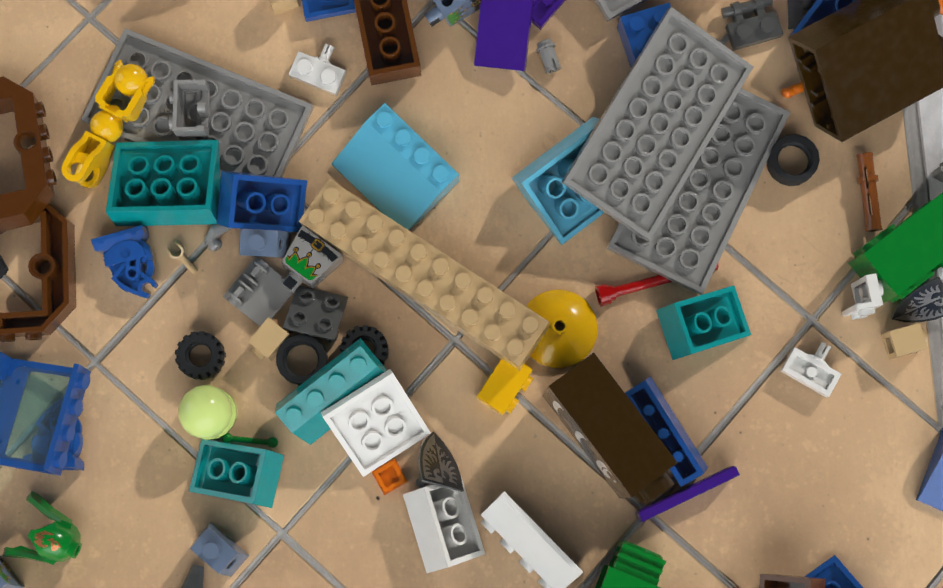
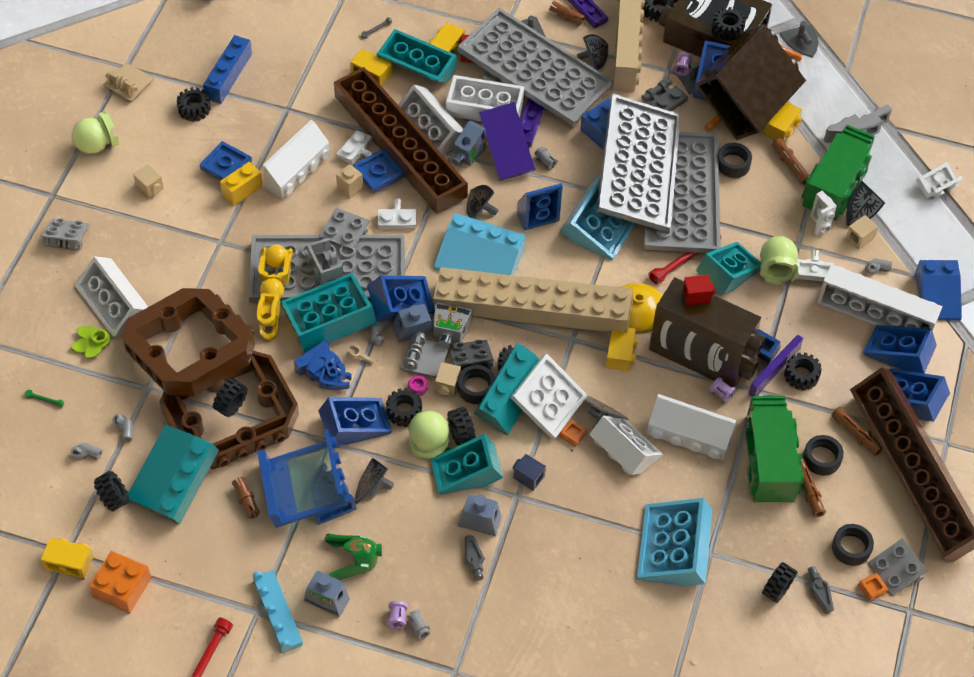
camera: 25 degrees left, 25 degrees down
none -> blue slope [318,397,392,445]
none -> light grey hinge [319,208,370,250]
none -> shield [355,457,394,504]
none -> dark pink tile [408,376,428,396]
none -> black tyre [447,407,476,446]
none -> shield [467,185,498,219]
none -> dark blue brick [513,454,546,491]
none -> blue slope [517,183,563,231]
none -> red brick [683,275,715,305]
none -> lavender bush [709,377,736,403]
none -> yellowish green tile [760,236,799,285]
none -> yellow brick [764,102,803,142]
none -> black tyre [784,352,822,390]
none -> white brick [817,264,943,331]
none -> blue slope [864,325,937,373]
none -> light grey arm [865,258,892,274]

